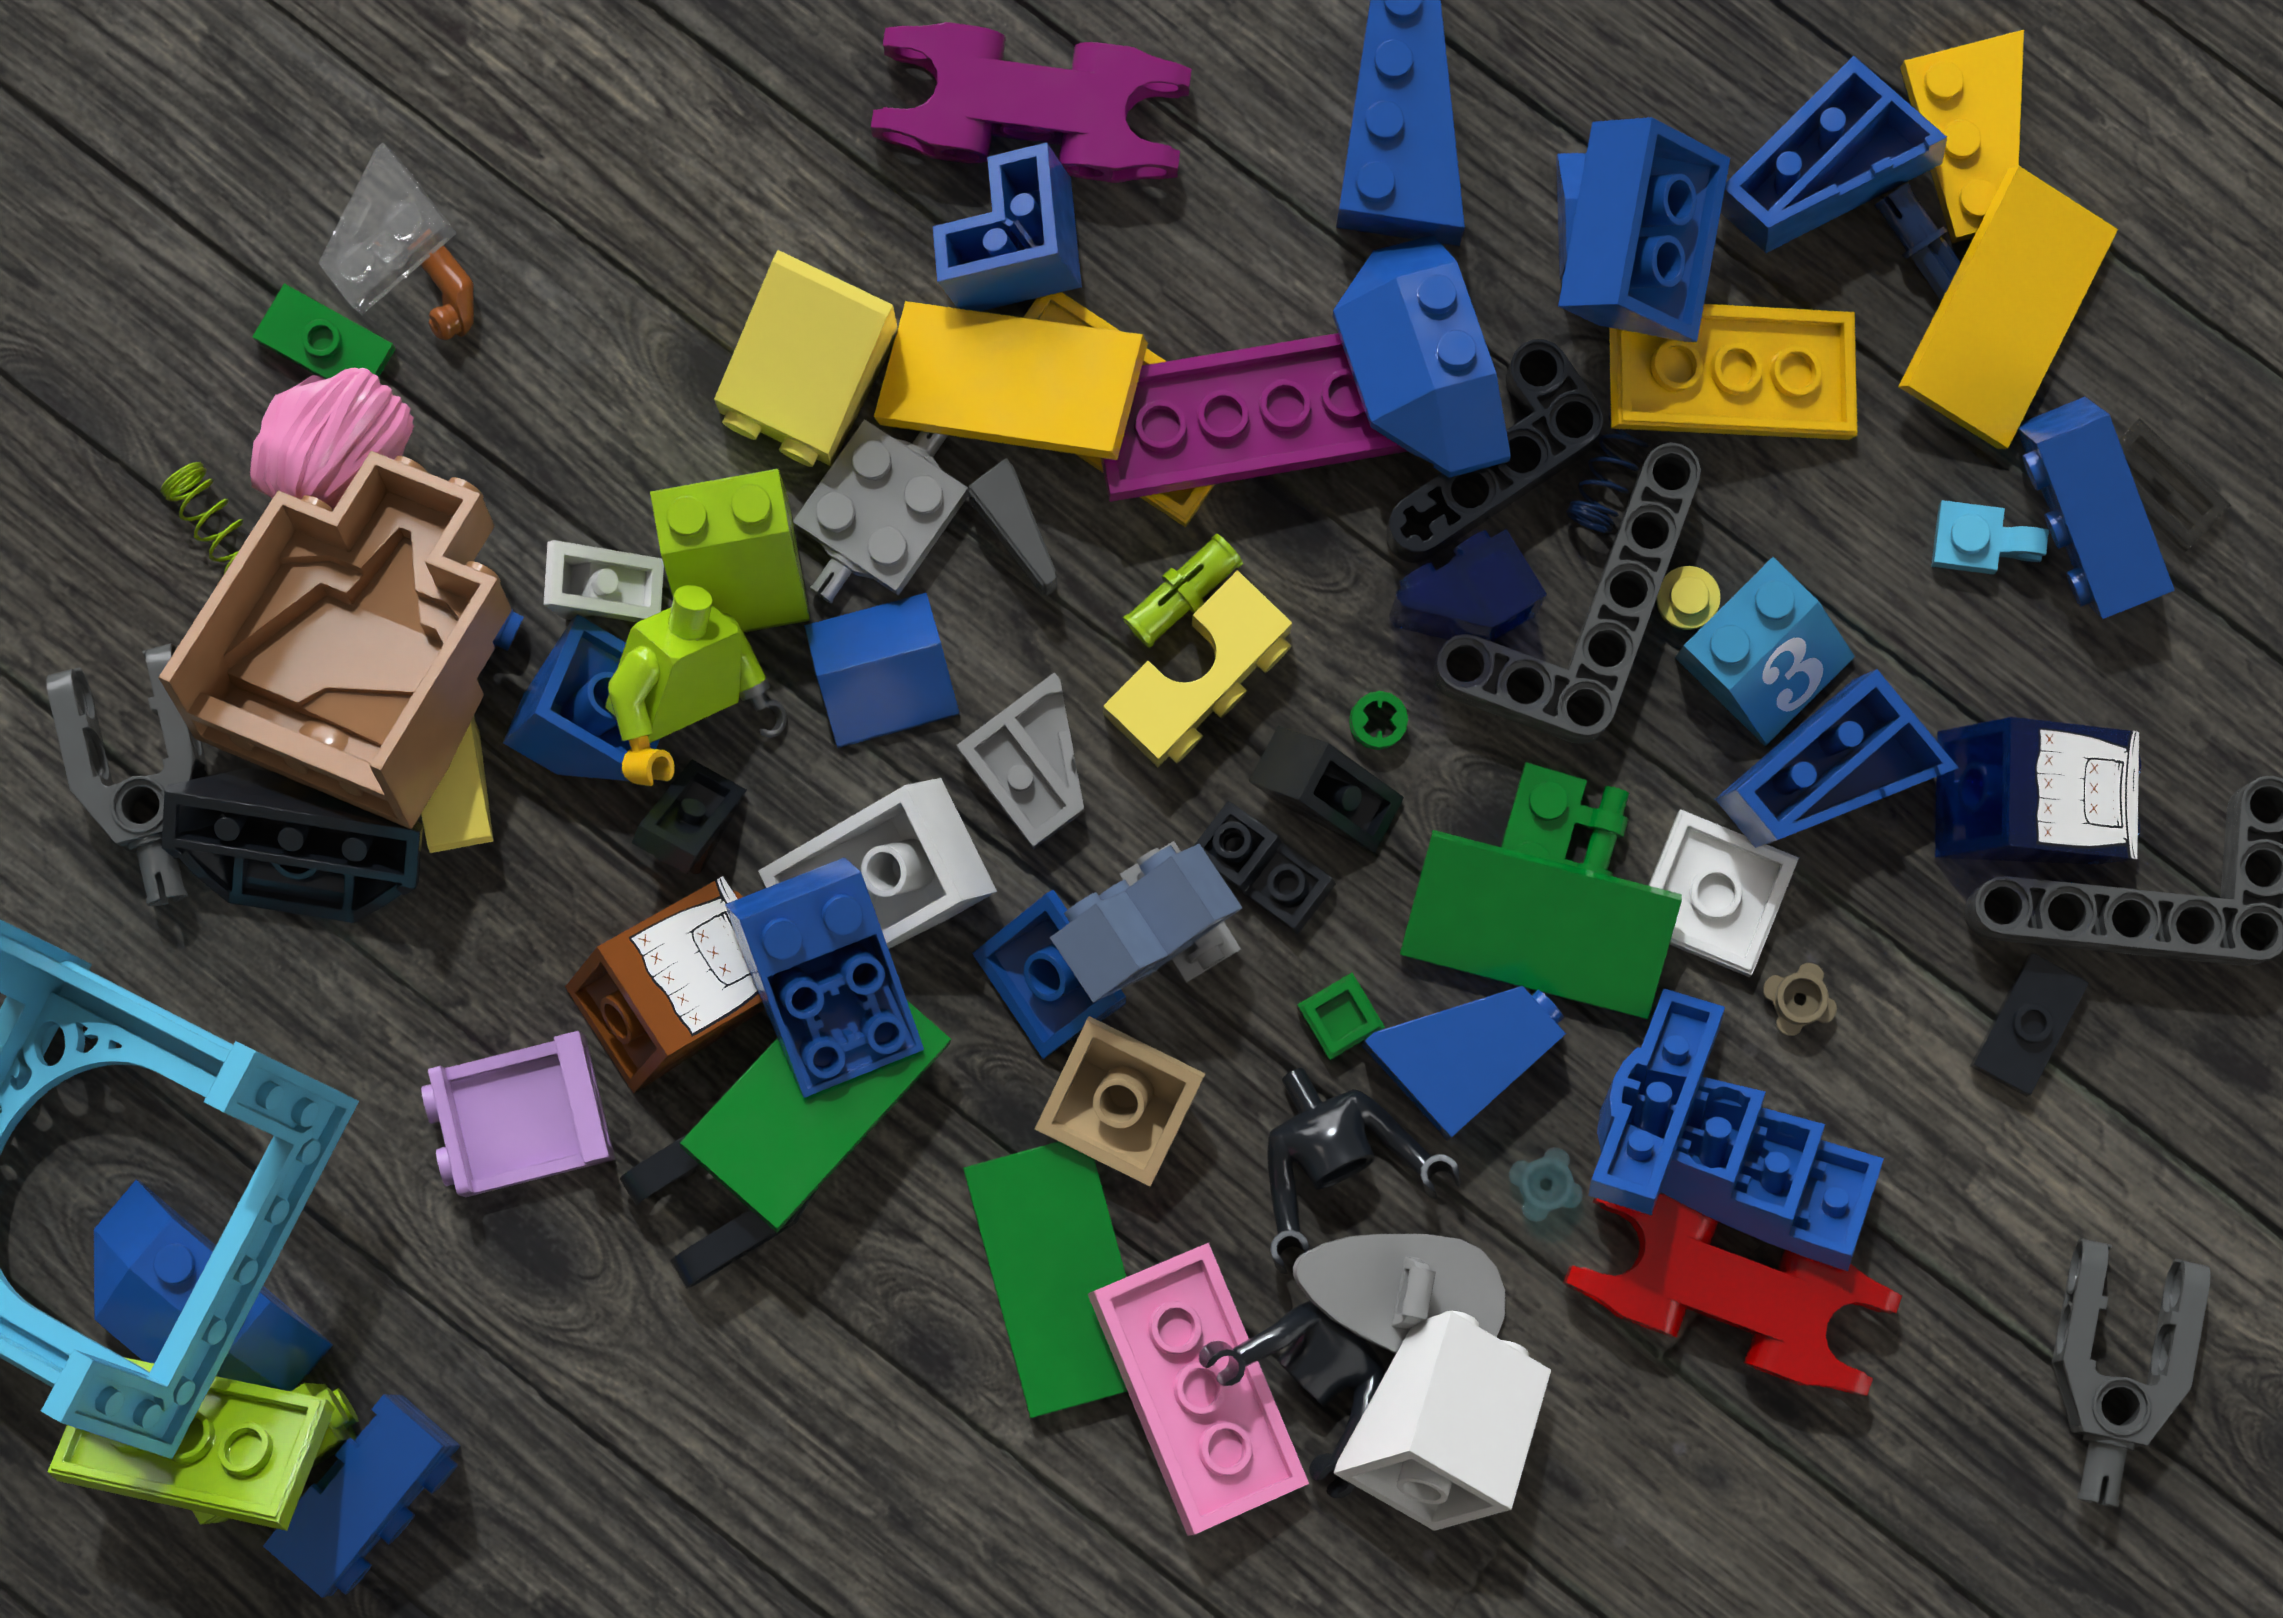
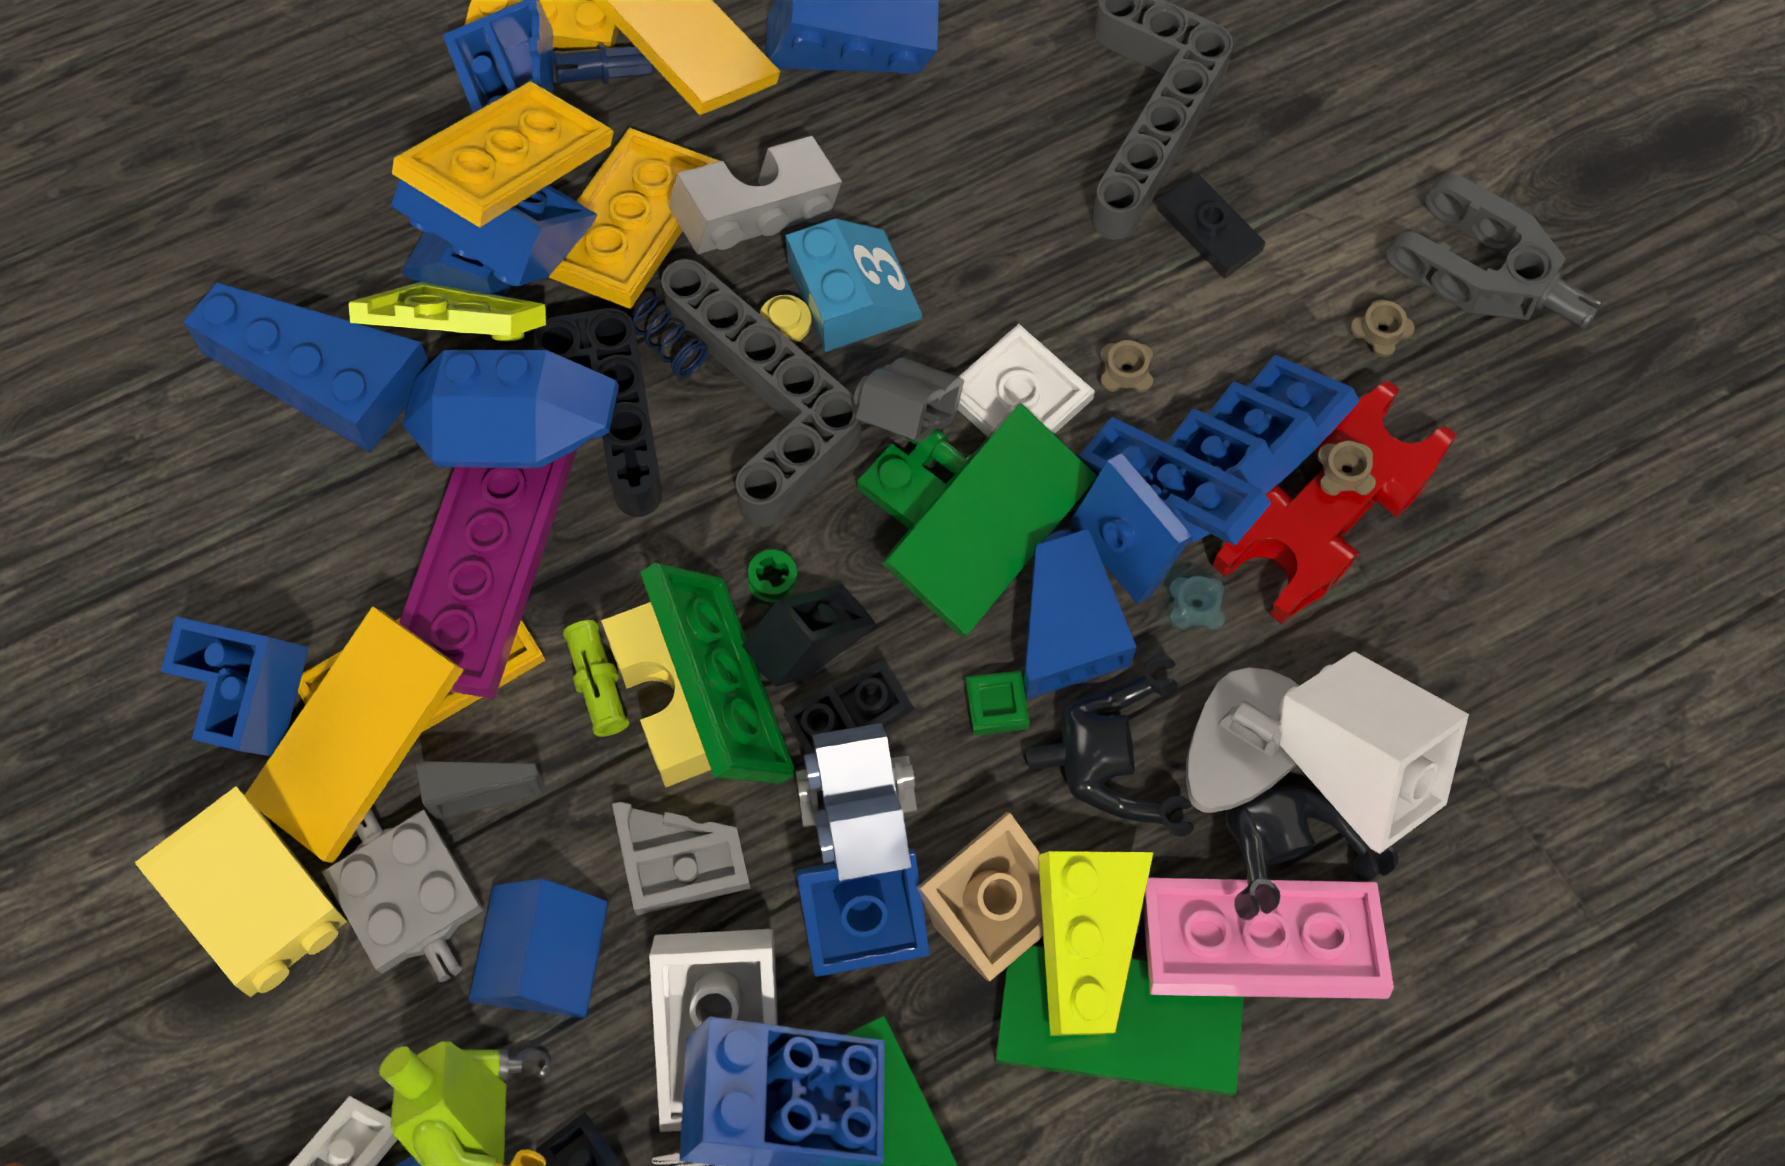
camera: 65 degrees left, 15 degrees down
lime slope [650,469,810,633] -> none
magenta piece [871,22,1192,183] -> none
clear blue slope [1389,529,1547,642] -> none
blue wedge [1715,669,1959,848] -> none
medium azure plate [1931,500,2049,575] -> none
slope [1935,717,2141,865] -> none
none -> neon yellow wing [349,281,546,341]
none -> yellow tile [392,81,614,228]
none -> green tile [640,563,796,784]
none -> light grey arch [668,136,842,255]
none -> dark grey brick [854,358,964,442]
none -> neon yellow wing [1038,851,1153,1036]
none -> blue plate [1069,453,1193,605]
none -> dark tan plate [1318,441,1376,495]
none -> dark tan plate [1351,299,1414,357]

